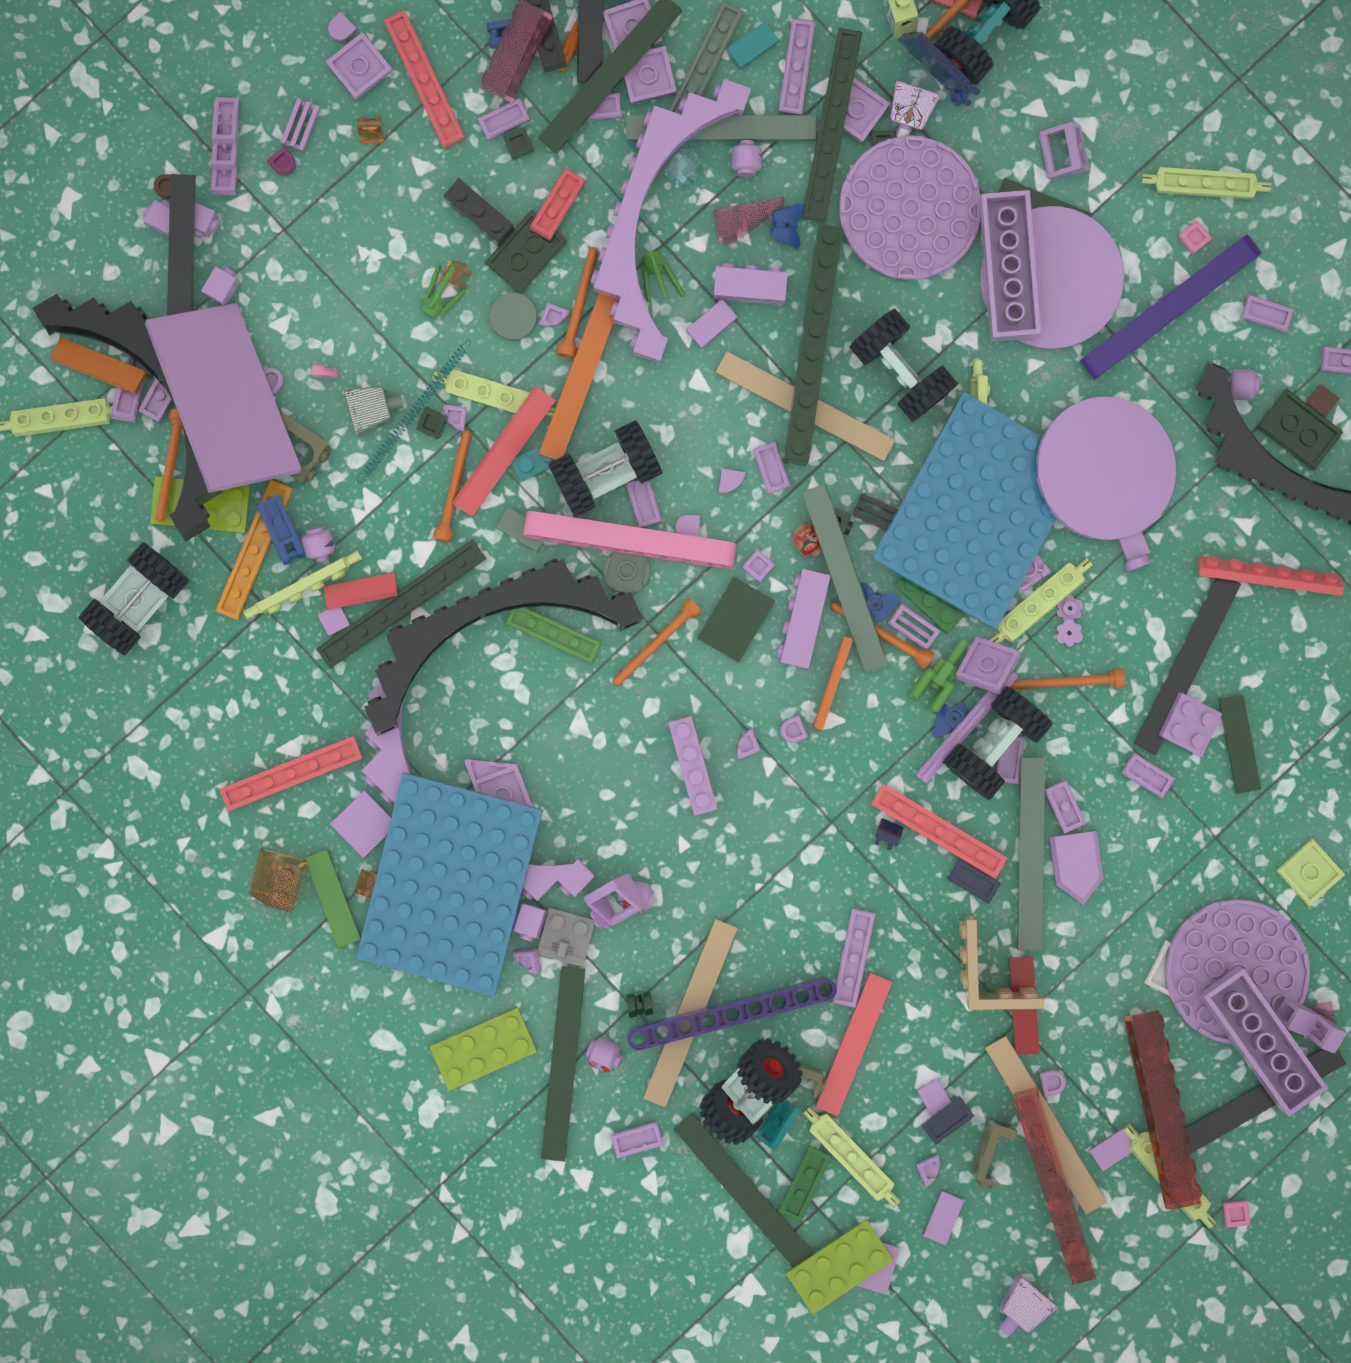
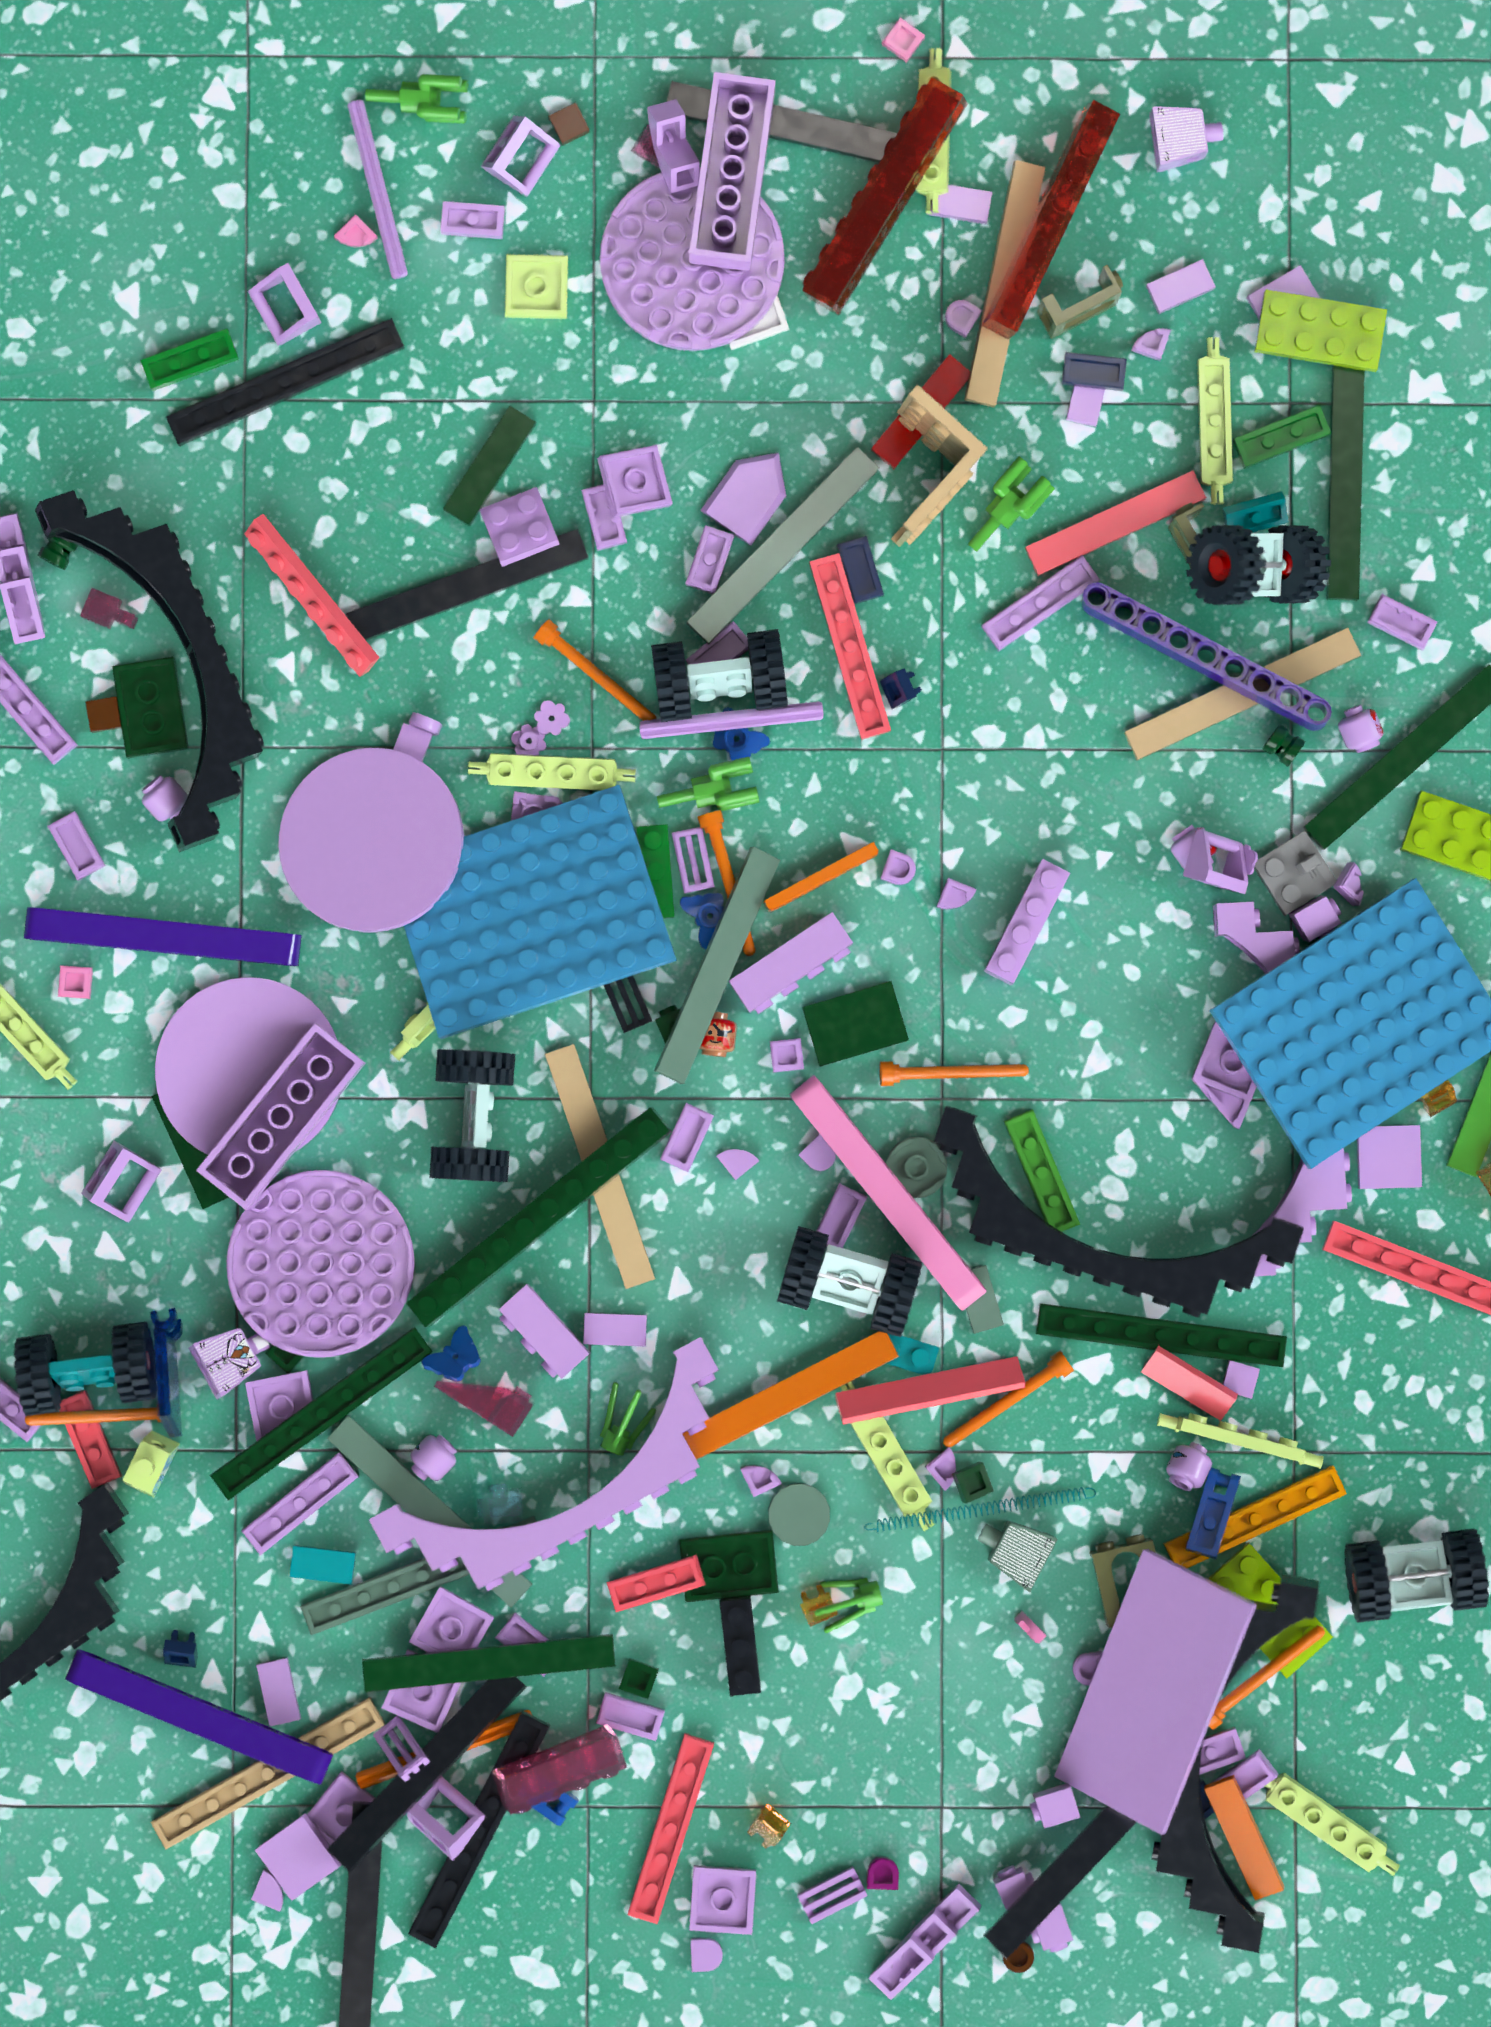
camera: 145 degrees left, 0 degrees up
orange piece [556,247,598,359] -> none
lavender plate [956,636,1021,695] -> none
none -> lavender tile [597,445,673,518]
none -> bright green plant [968,456,1055,552]

